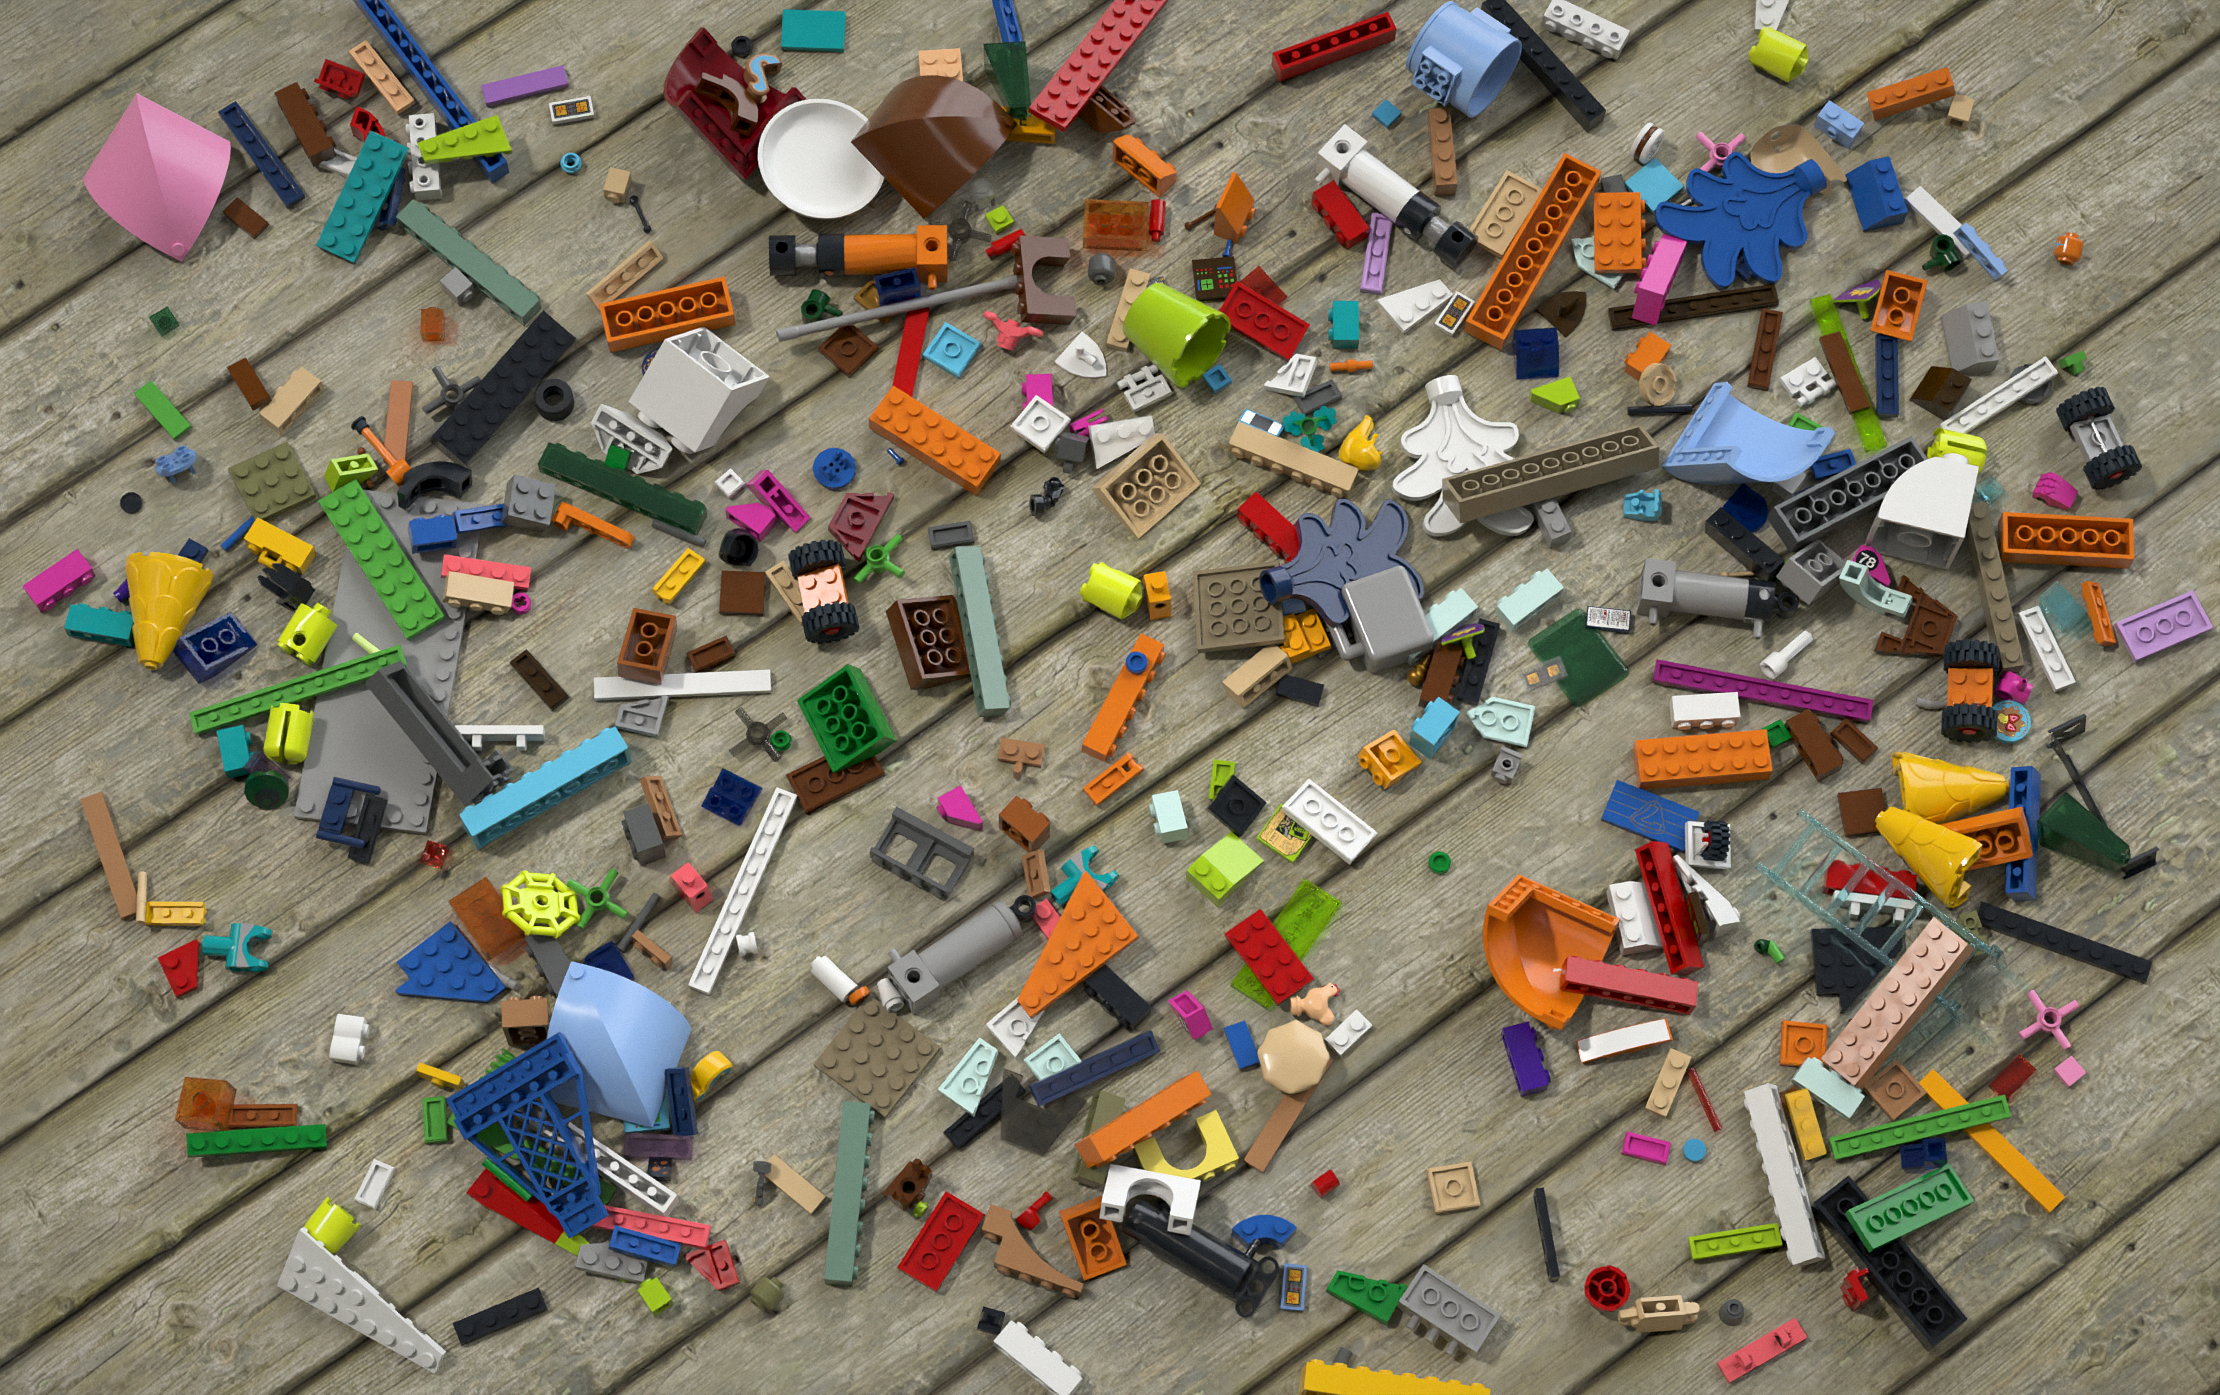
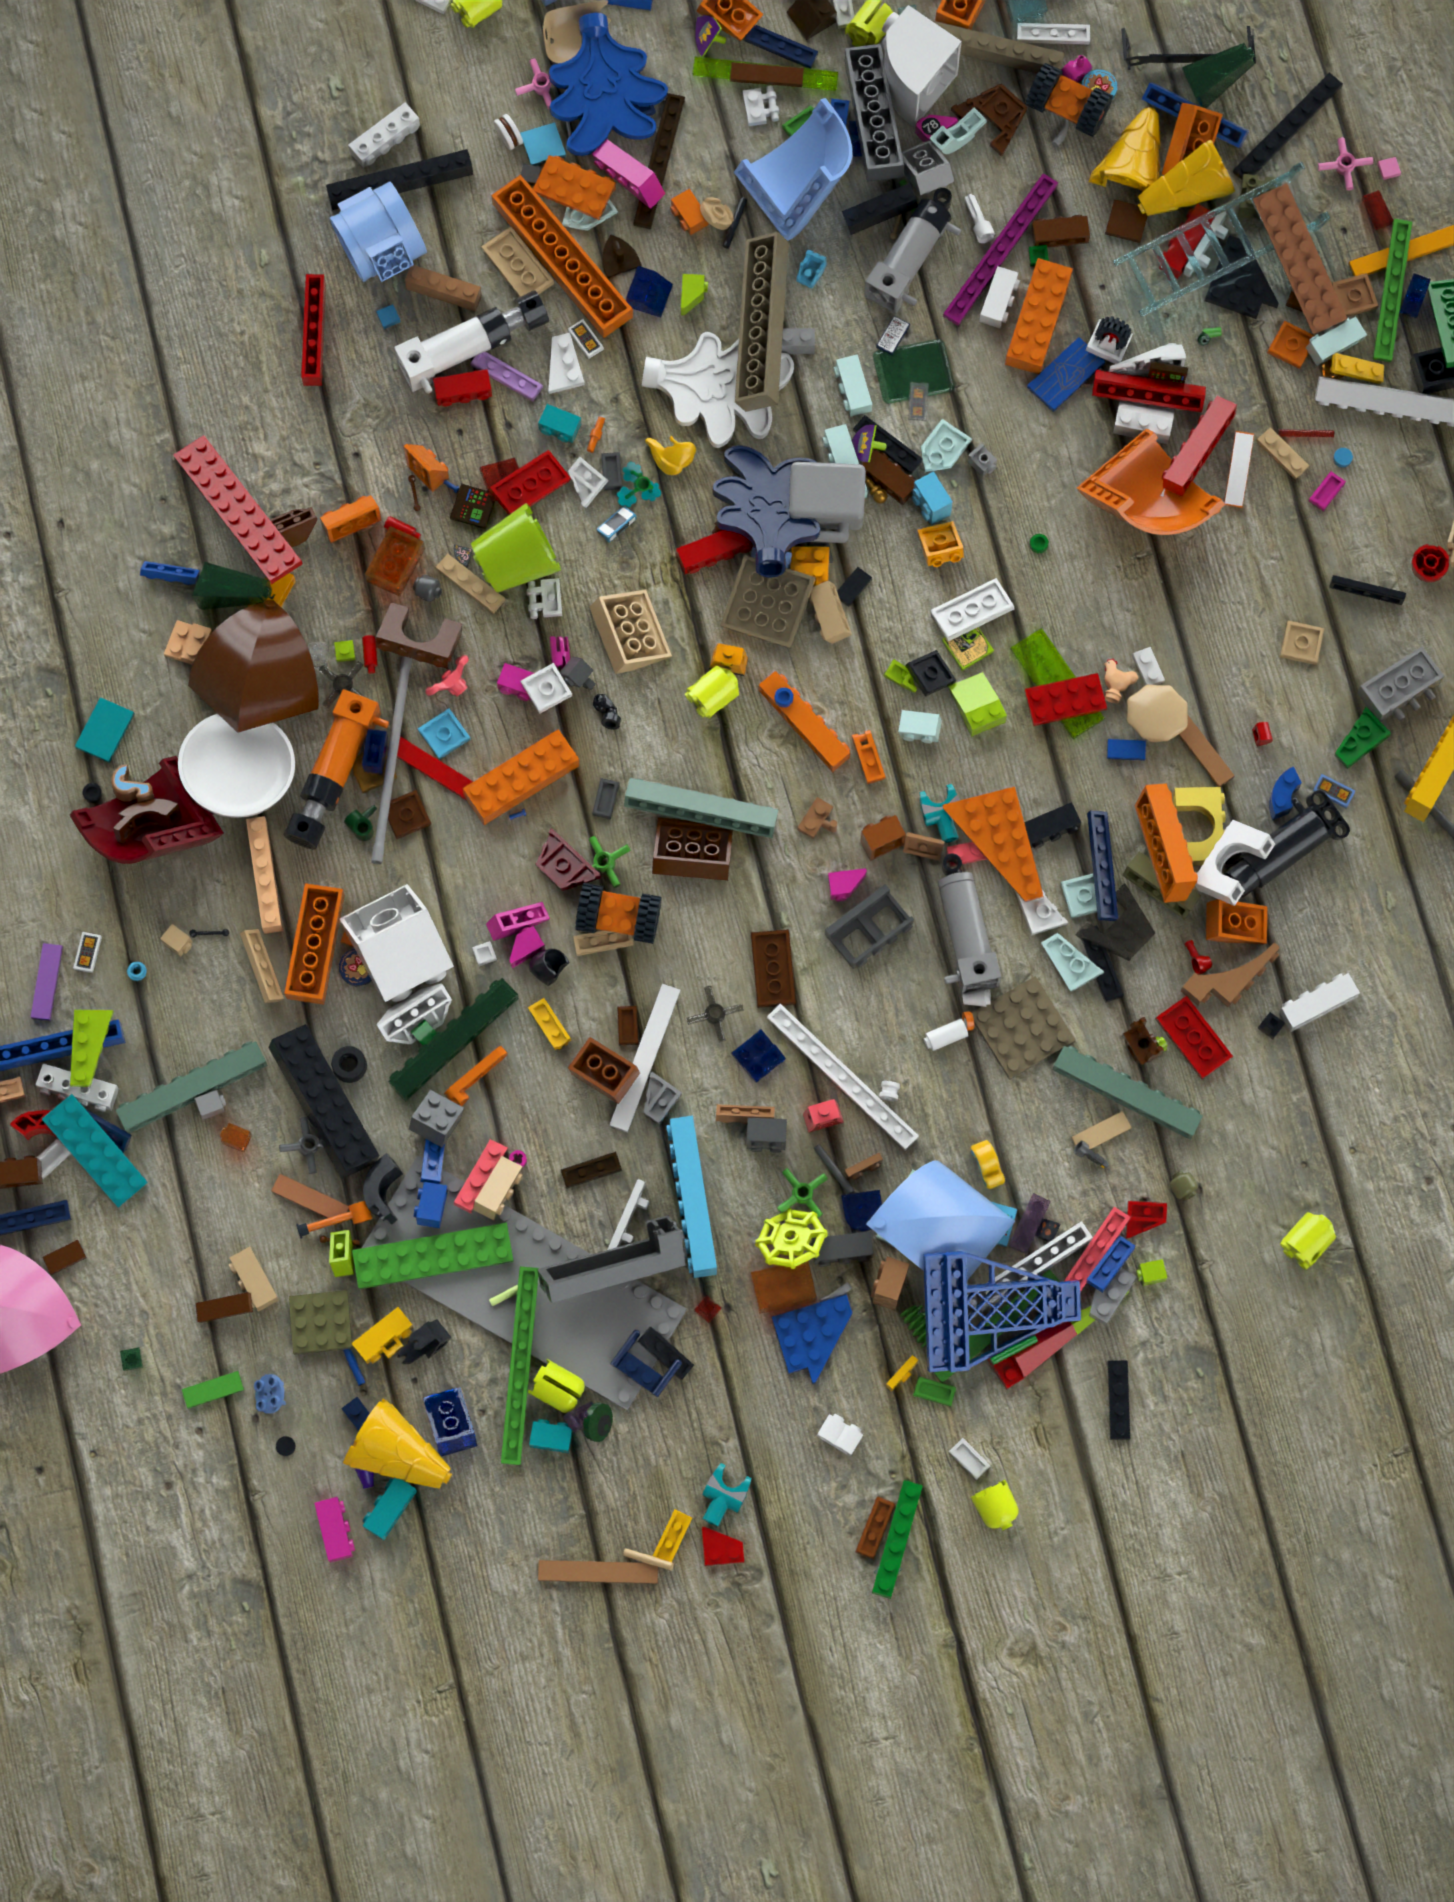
camera: 65 degrees left, 5 degrees up
clear orange brick [174,1077,237,1131] -> none
neon yellow cylinder [277,603,338,666] -> none
white wing [277,1227,446,1374] -> none
dark grey piece [652,519,706,547] -> none
dark blue plate [665,1067,698,1137] -> none
reddish brown tile [719,570,766,616] -> none
green plate [770,730,792,751] -> none
green slope [797,664,897,773] -> none
blue plate [813,448,856,491] -> none
white shield [1055,332,1106,378] -> none
white wing [1088,415,1155,469] -> none
dark pink slope [1168,990,1213,1040] -> none
dark azure plate [1202,364,1232,394] -> none
tan brick [1228,422,1359,499] -> none
dark purple brick [1501,1021,1551,1097] -> none
lime plate [1687,1223,1782,1261] -> none
clear blue tile [1722,483,1769,533] -> none
reddish brown tile [1747,308,1783,391] -> none
reddish brown tile [1830,718,1878,764] -> none
none -> light nougat brick [246,816,283,934]

